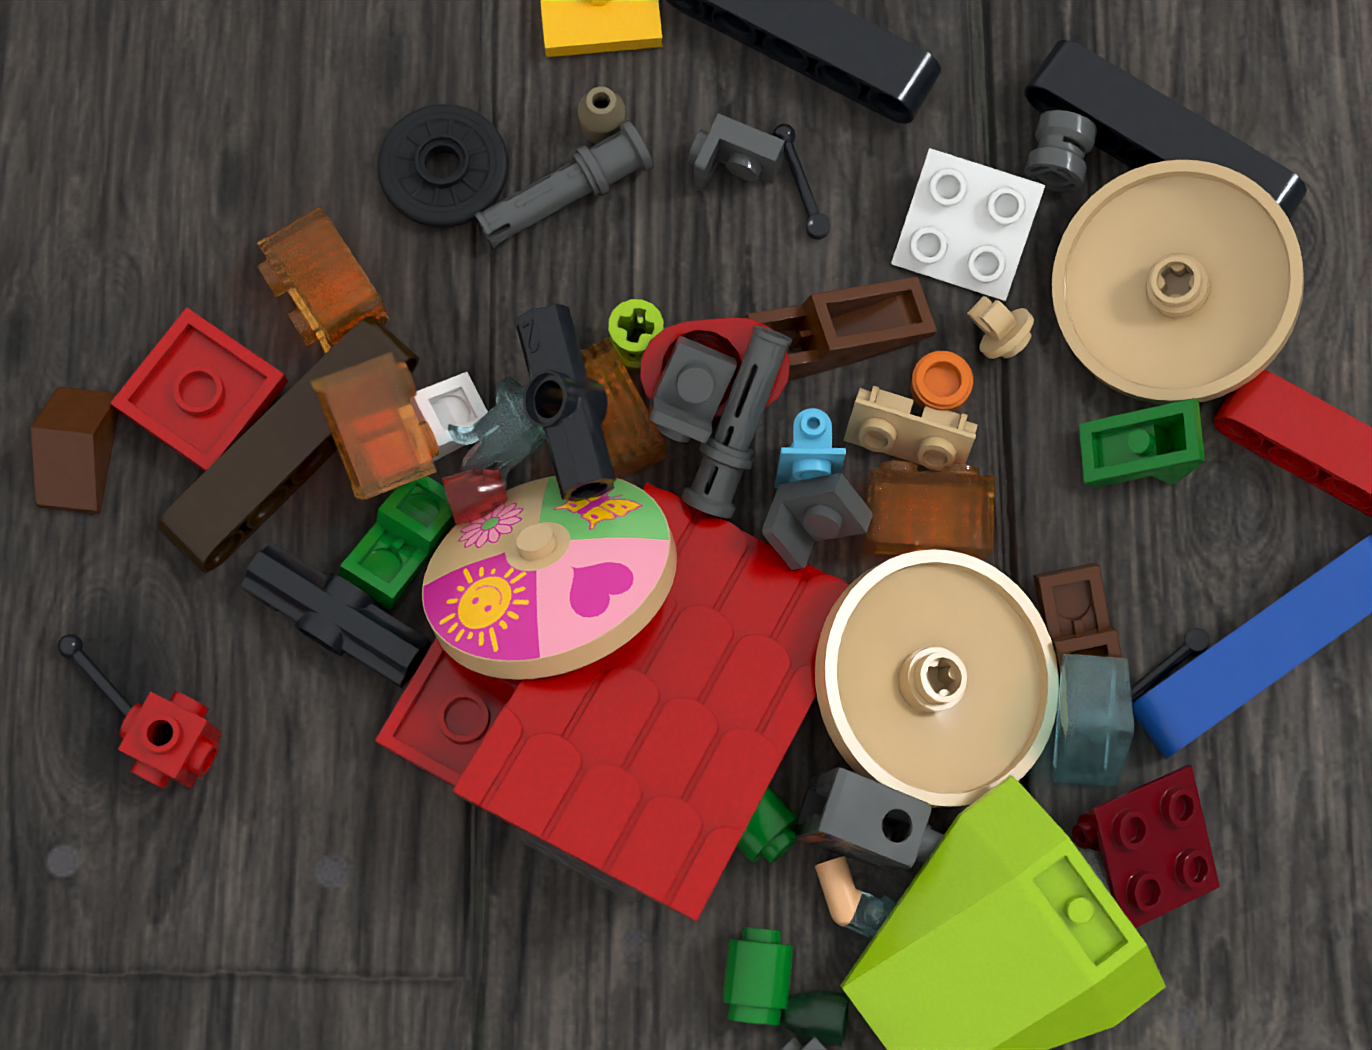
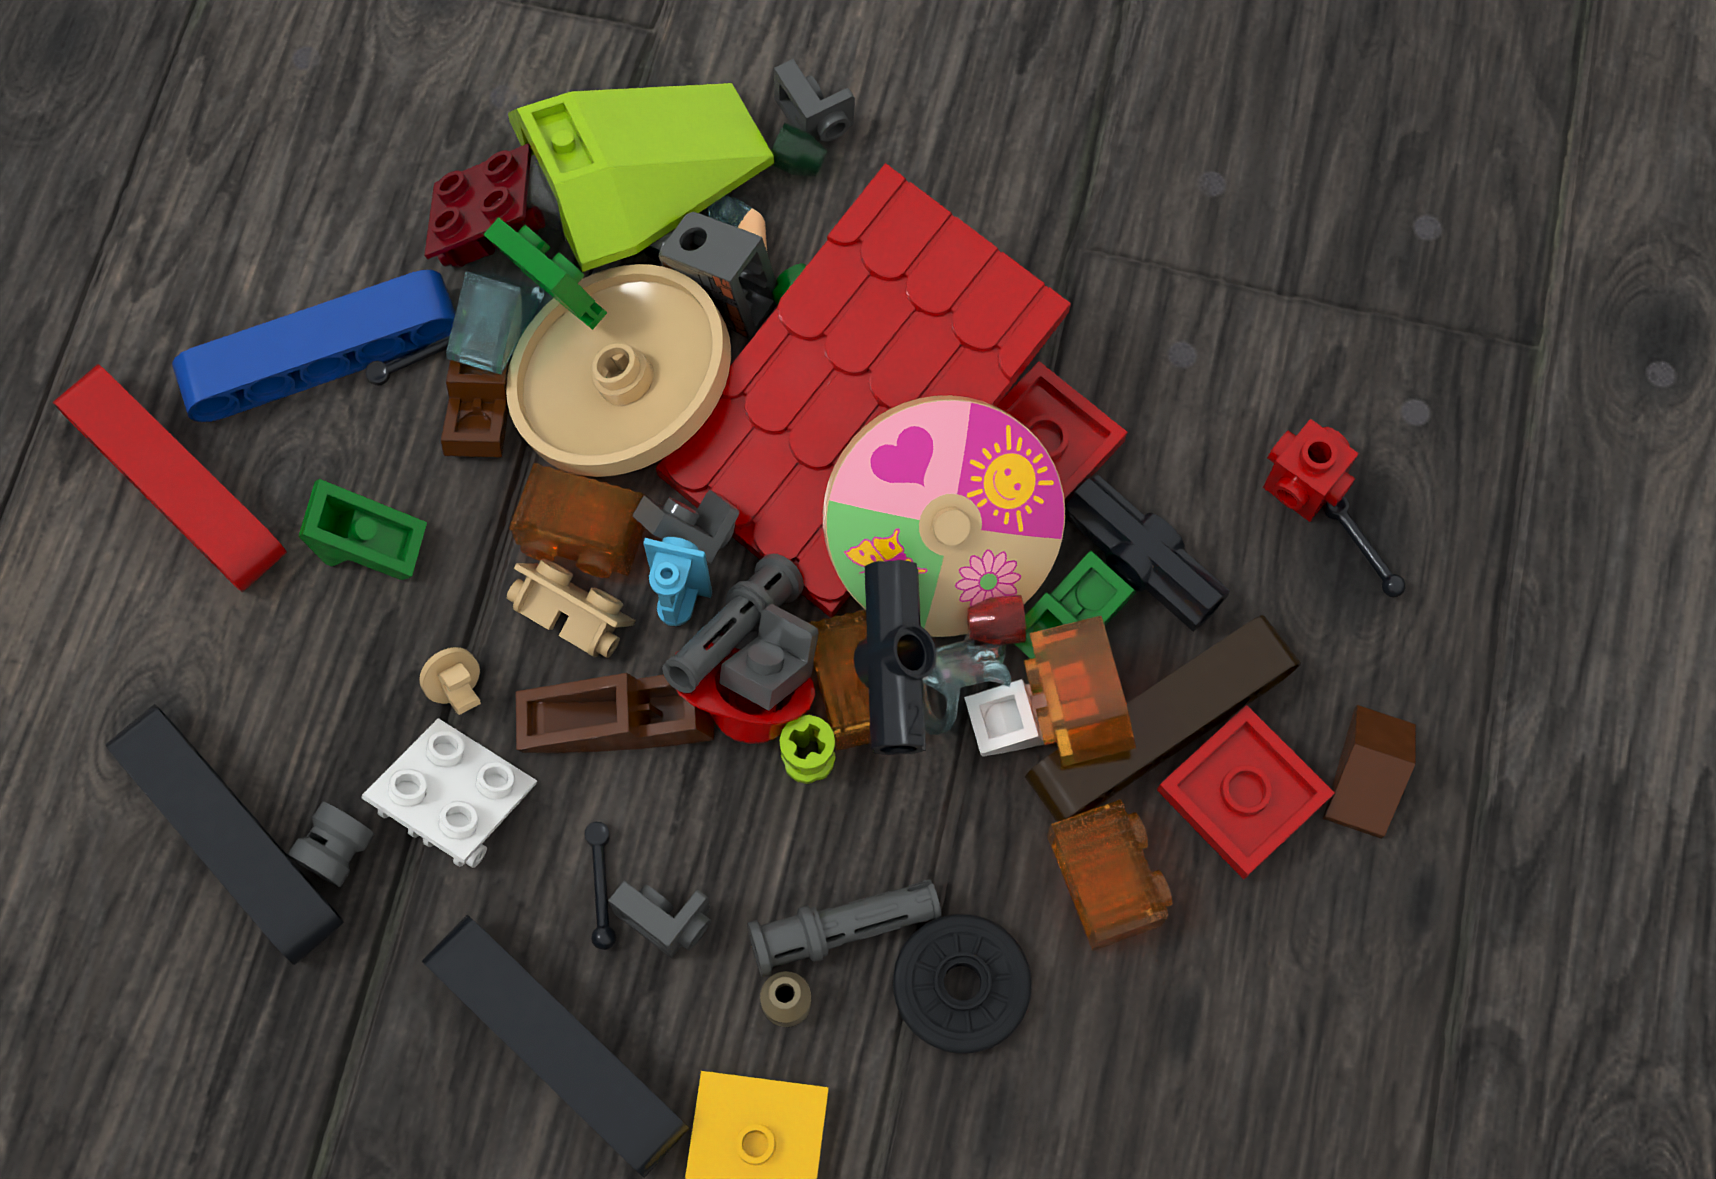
camera: 165 degrees left, 5 degrees down
green brick [722,927,794,1025] -> none
orange tile [910,351,973,412] -> none
tan dish [1052,160,1304,405] -> none
none -> green plate [483,217,607,330]

